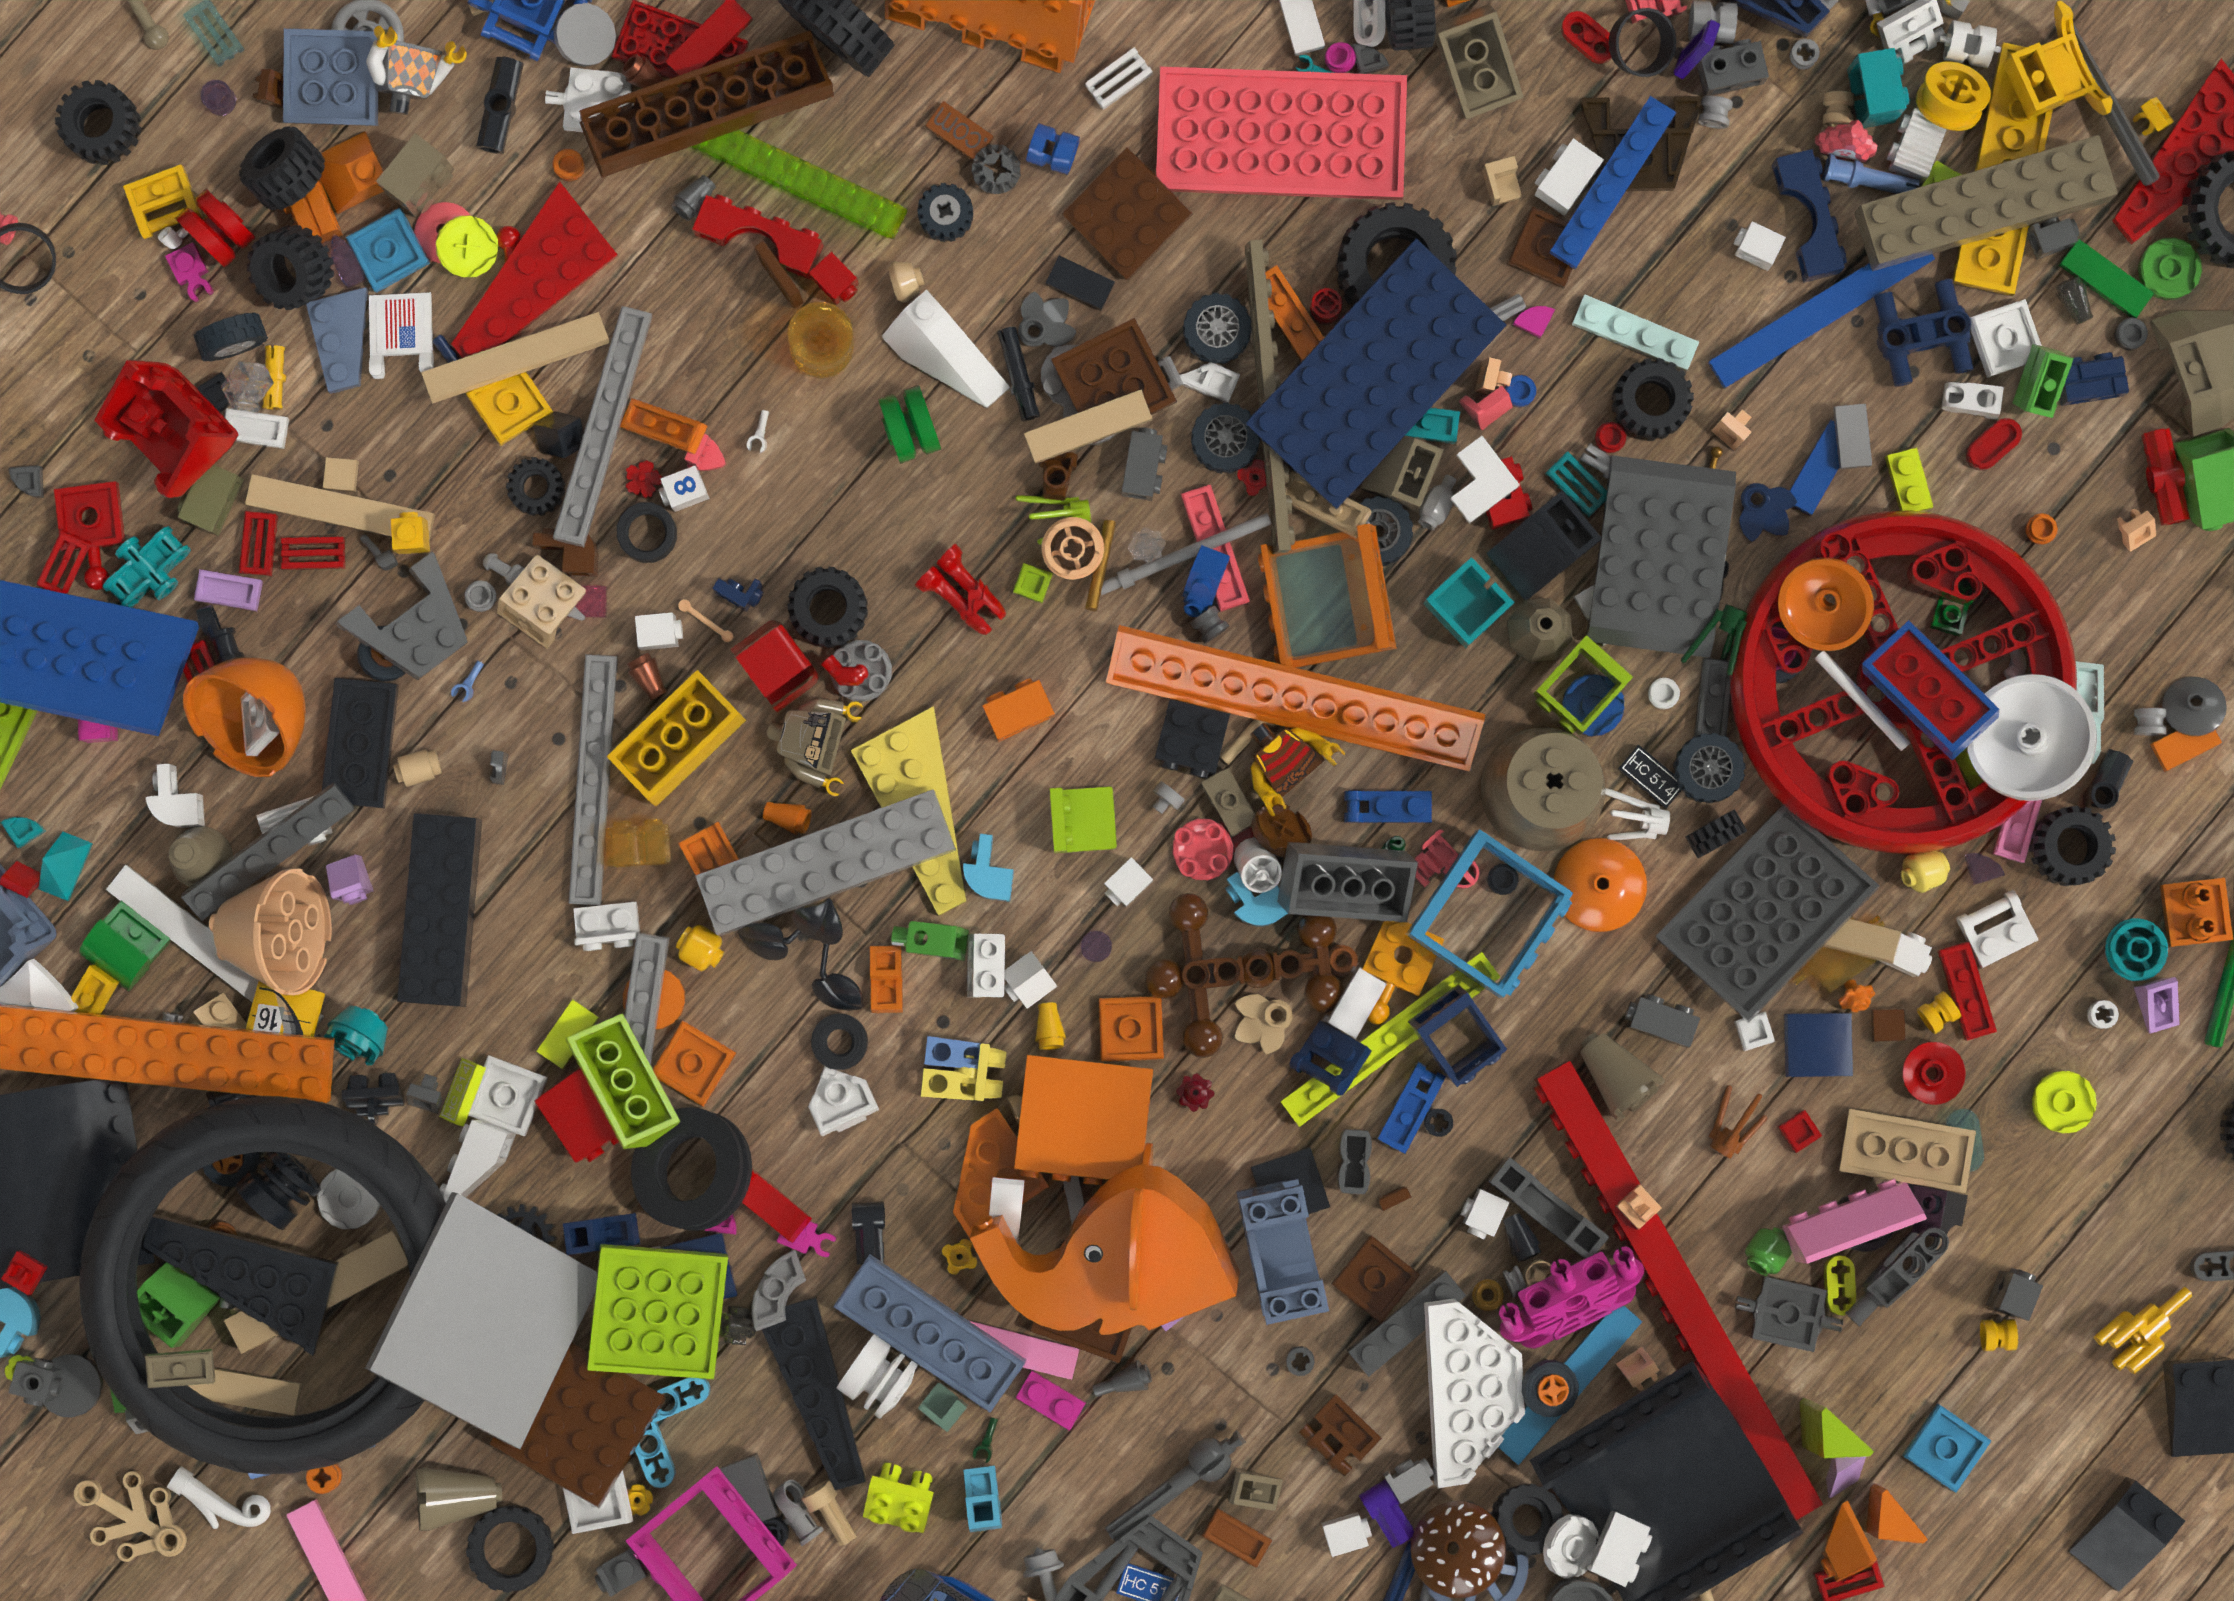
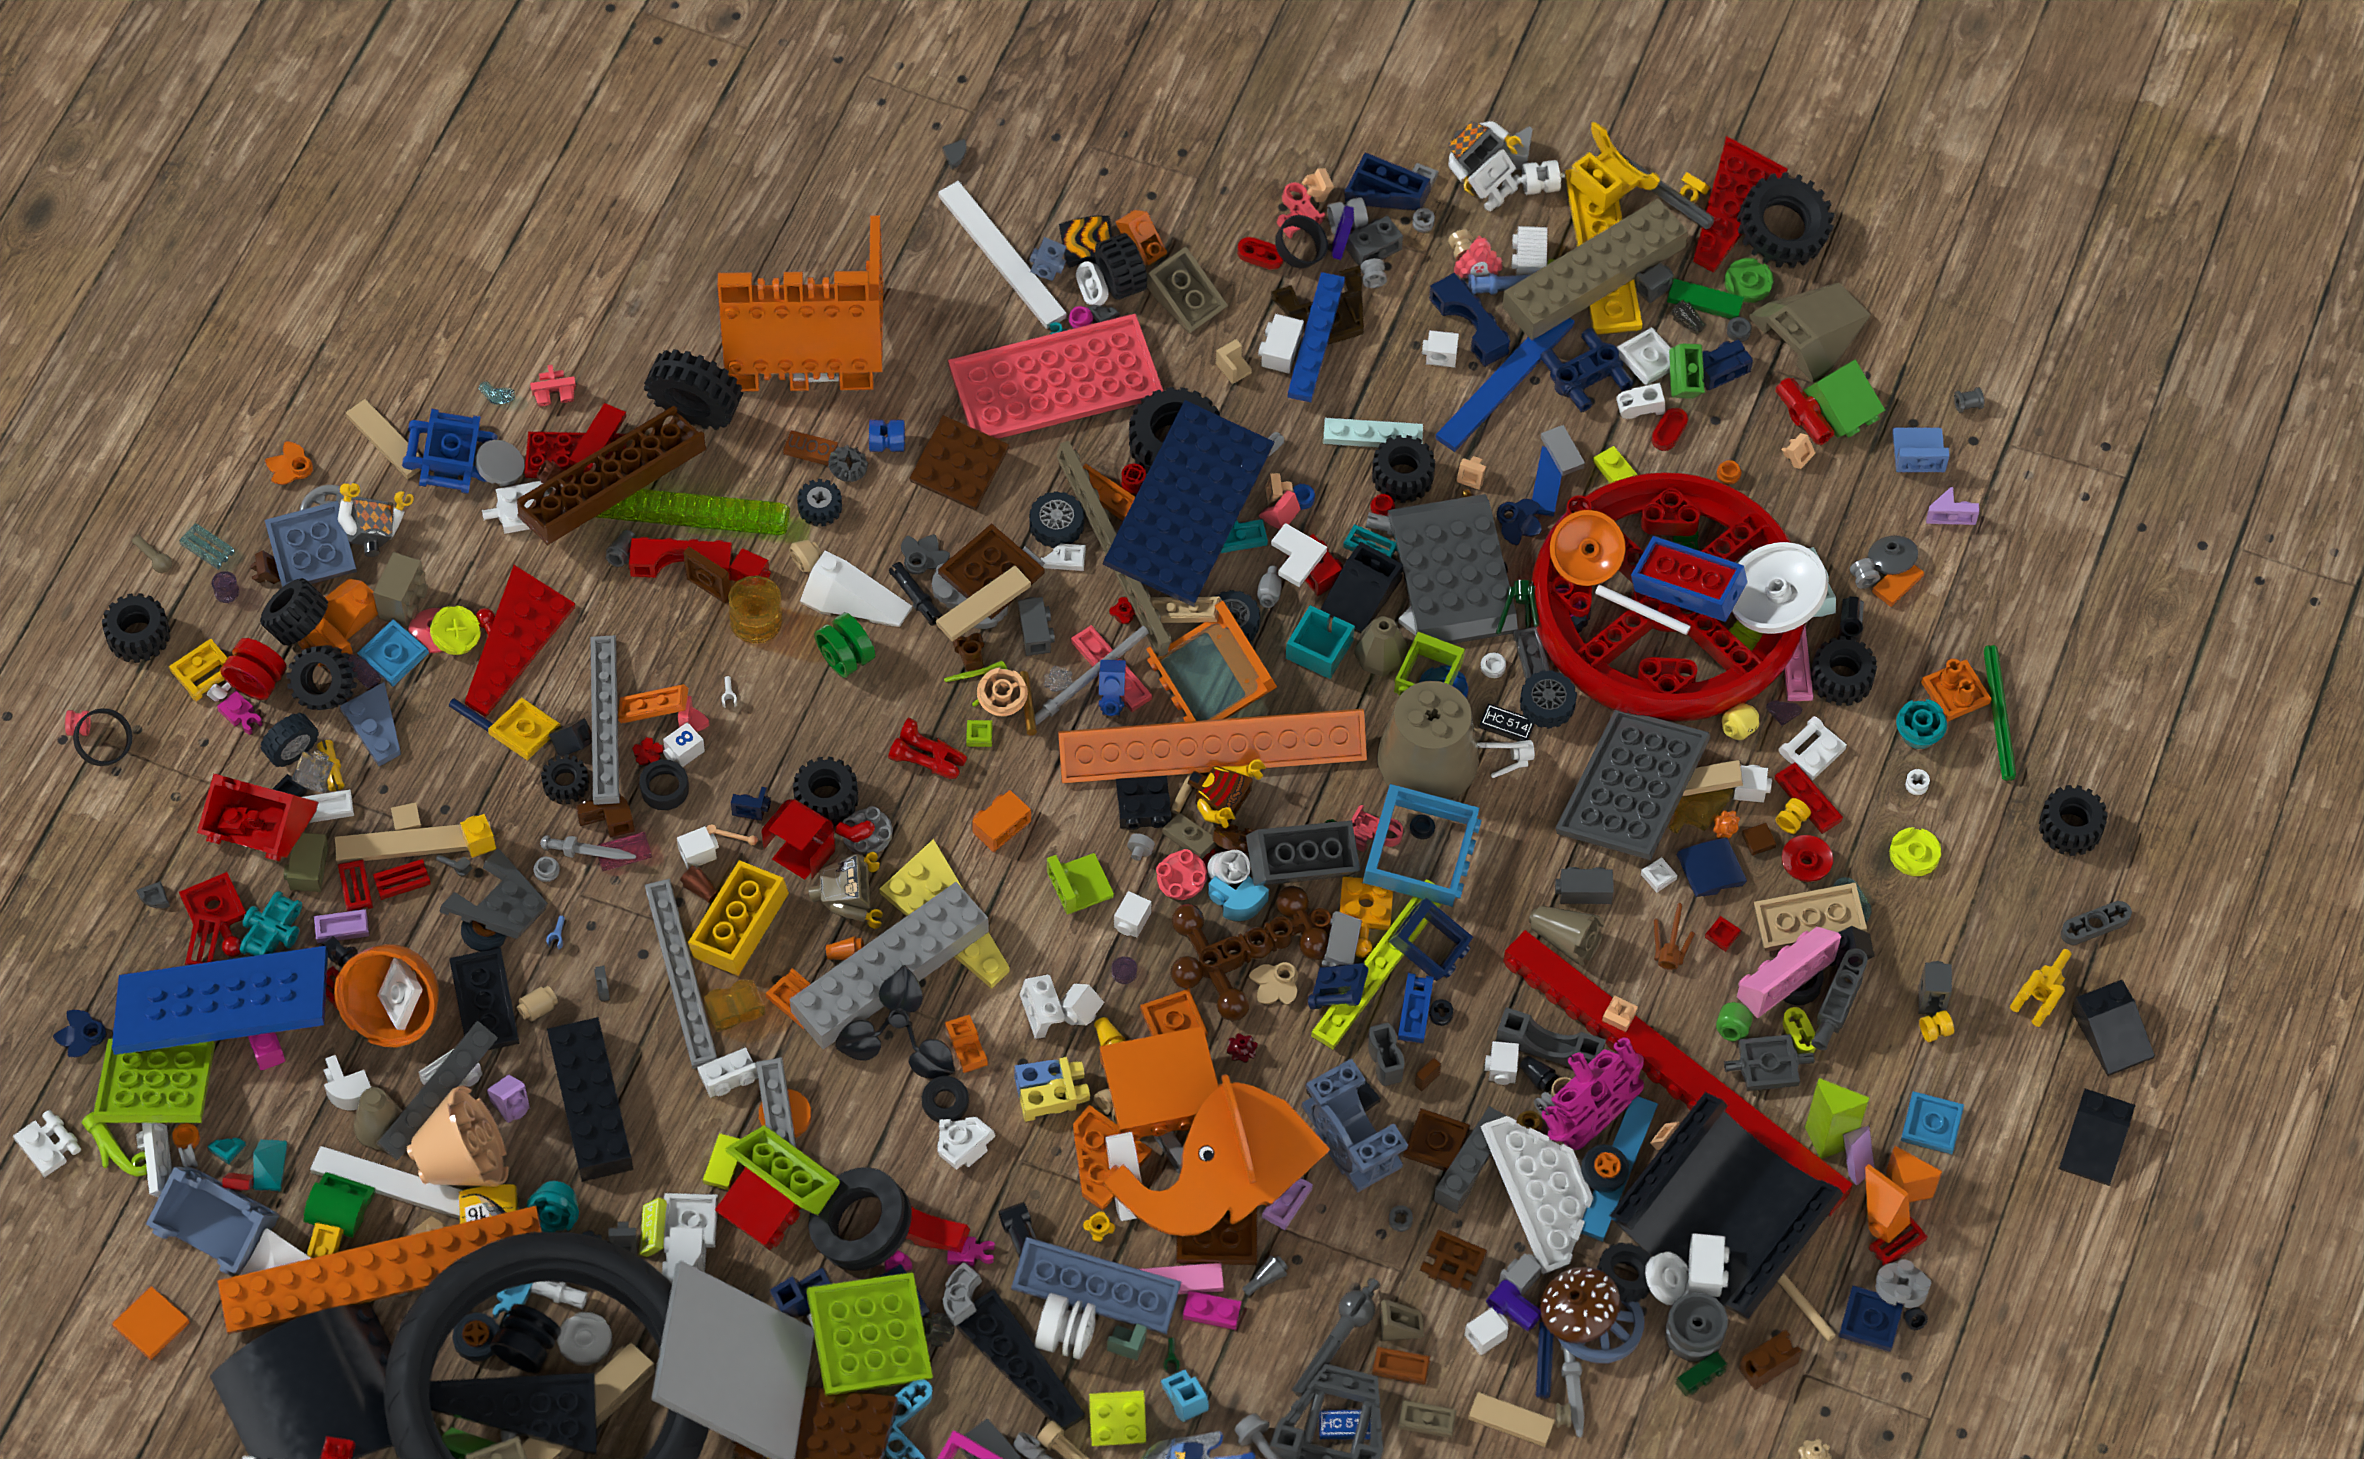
camera: 20 degrees left, 25 degrees down
white flag [369,292,434,379] -> none
tan tile [421,312,610,404] -> none
black piece [476,56,524,154] -> none
tan bracket [497,555,586,649] -> none
orange tile [553,149,585,182] -> none
orange tile [653,1020,737,1107] -> none
yellow head [676,924,724,971] -> none
bright green torso [891,921,969,961] -> none
medium azure brick [963,834,1014,902] -> none
black tile [1046,255,1115,311] -> none
white tile [1085,47,1153,110] -> none
dark grey wheel [1190,606,1229,644] -> none
black wheel [1191,402,1260,474] -> none
blue plate [1344,791,1432,823] -> none
dark tan slope [1360,436,1444,512] -> none
reddish brown tile [1507,206,1573,289] -> none
dark pink tile [1513,306,1555,338] -> none
orange dish [1553,838,1647,932] -> none
black tyre [1685,809,1747,858] -> none
teal piece [1847,48,1909,128] -> none
yellow wheel [1916,61,1991,131] -> none
lavender slope [2134,977,2179,1034] -> none

